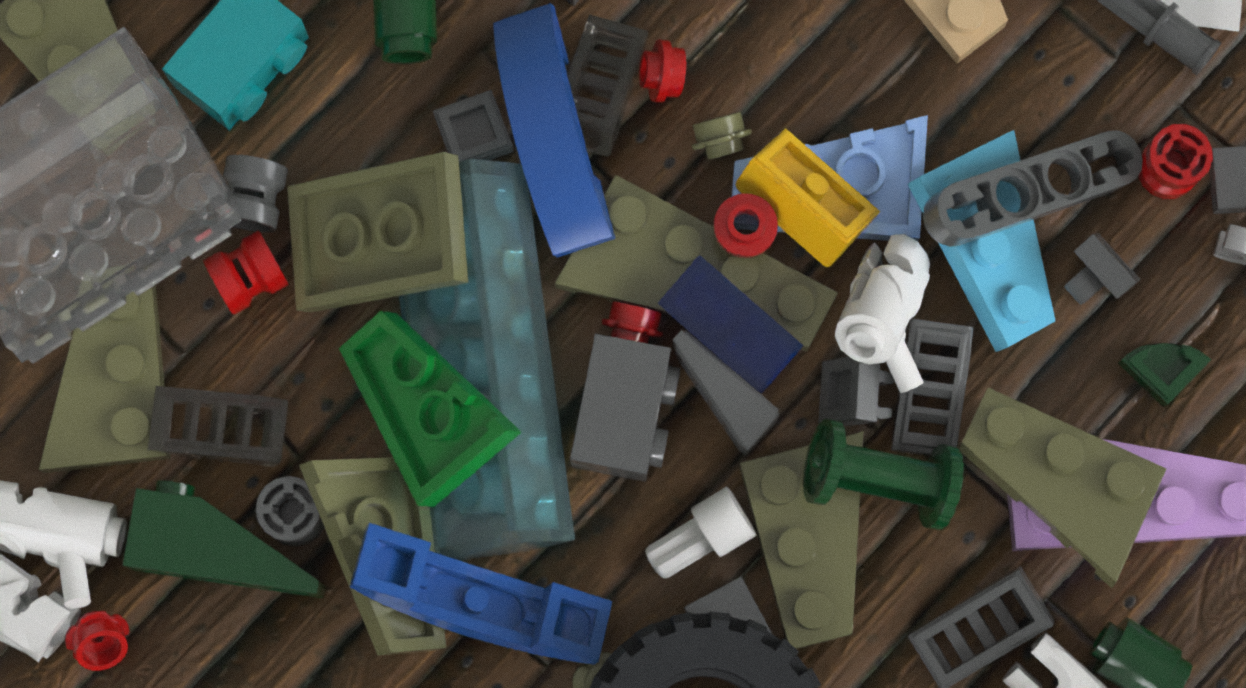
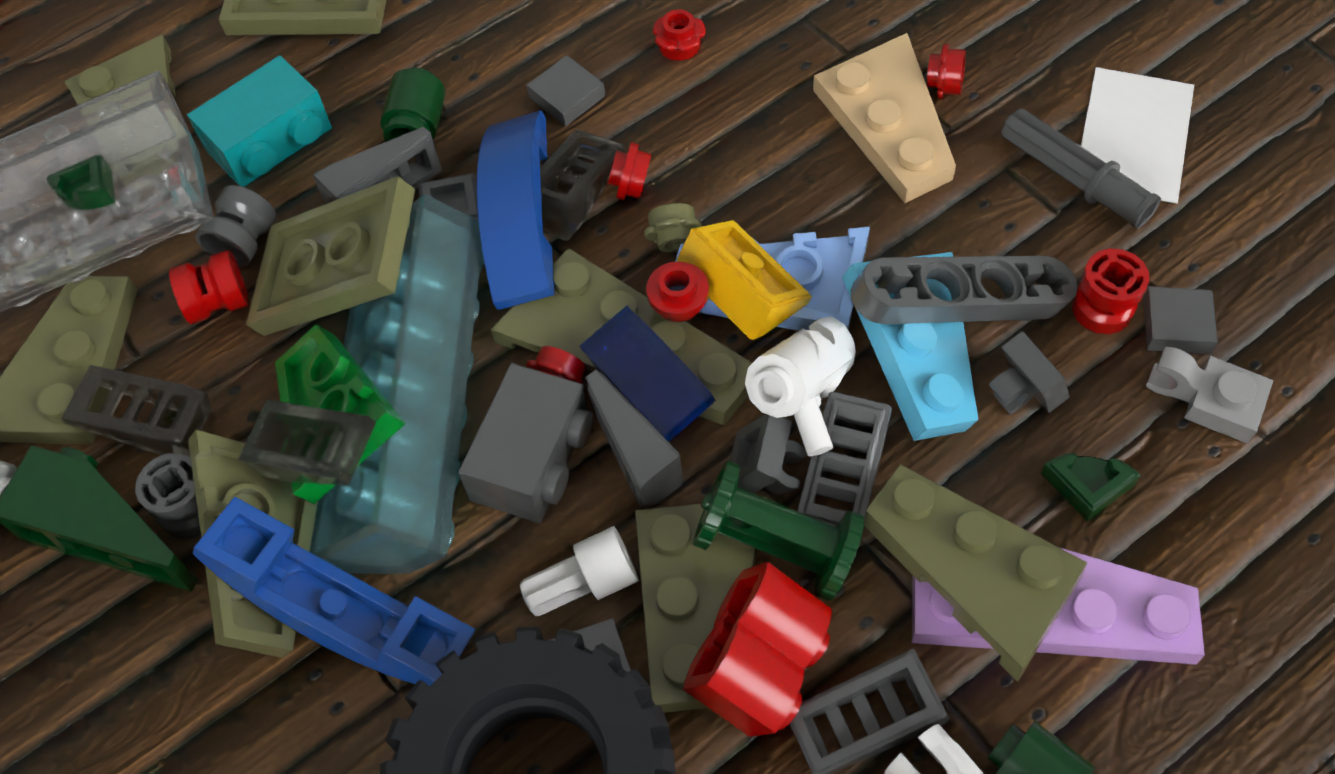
camera: 15 degrees right, 20 degrees down
none -> dark green tile [47,154,115,210]
none -> clear smoke slope [238,400,376,486]
none -> dark grey slope [313,127,442,204]
none -> red brick [683,561,832,737]

